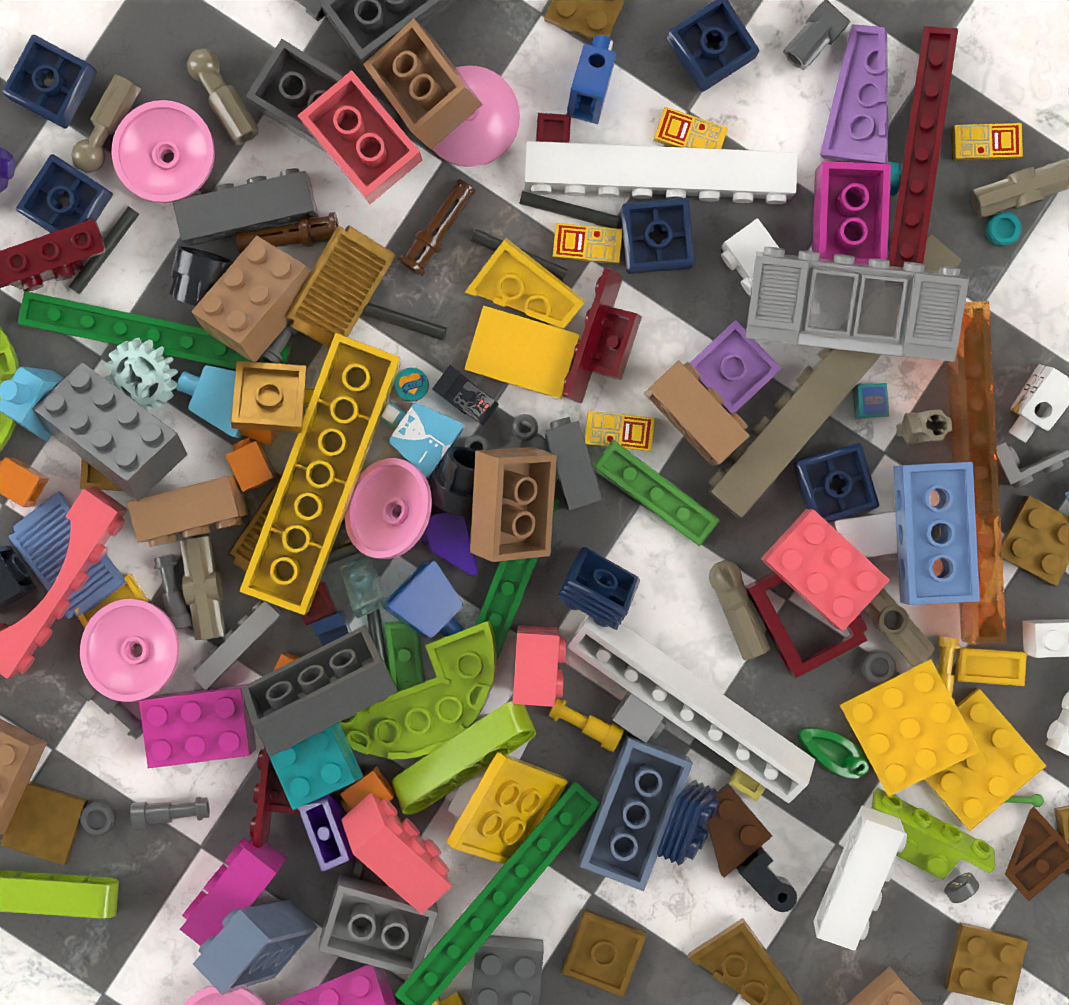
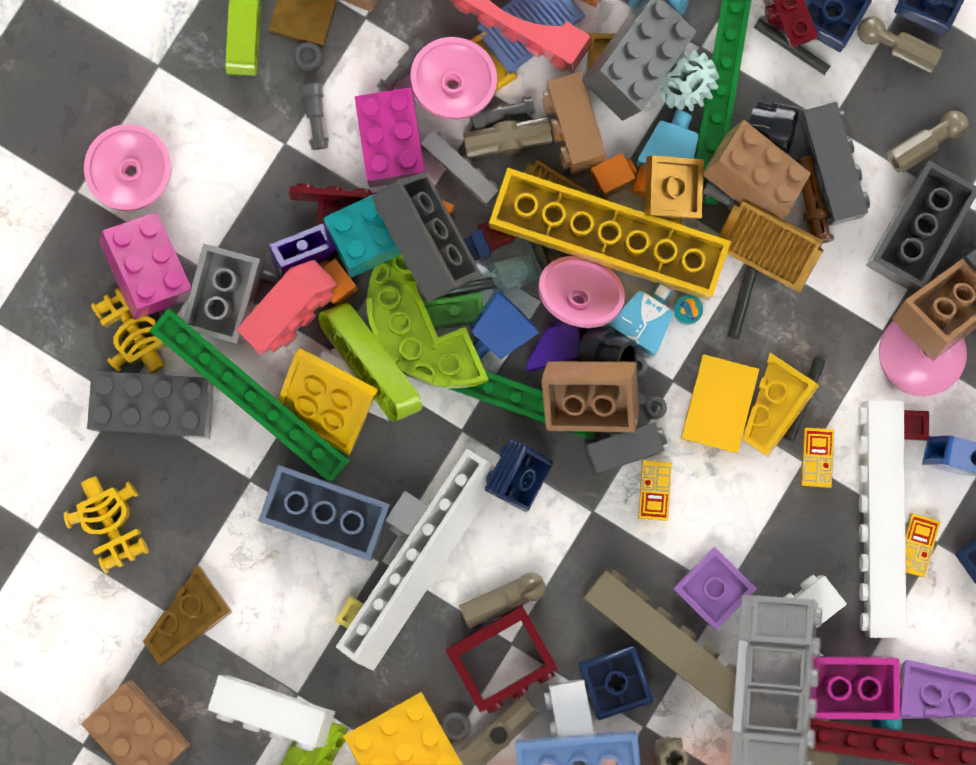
camera: 90 degrees right, 5 degrees down
bright pink dish [112,100,215,203] -> none
dark pink brick [179,837,287,946] -> none
sand blue brick [193,899,318,995] -> none
coral brick [298,70,423,204] -> none
reddish brown pin [398,179,476,277] -> none
black leg [432,365,499,426] -> none
coral brick [512,625,566,707] -> none
pearl dark grey bar [519,191,620,228] -> none
yellow piece [548,698,624,752] -> none
pearl gold tile [561,908,647,998] -> none
dark red bracket [563,268,642,404] -> none
bright green tile [593,439,720,547] -> none
dark blue brick [621,198,695,274] -> none
medium nougat brick [644,360,750,466] -> none
dark blue brick [657,780,720,866] -> none
reddish brown wing [708,783,773,878] -> none
black leg [736,846,797,912] -> none
coral brick [760,509,890,631] -> none
green arm [797,727,869,779] -> none
slope [853,383,889,419] -> none

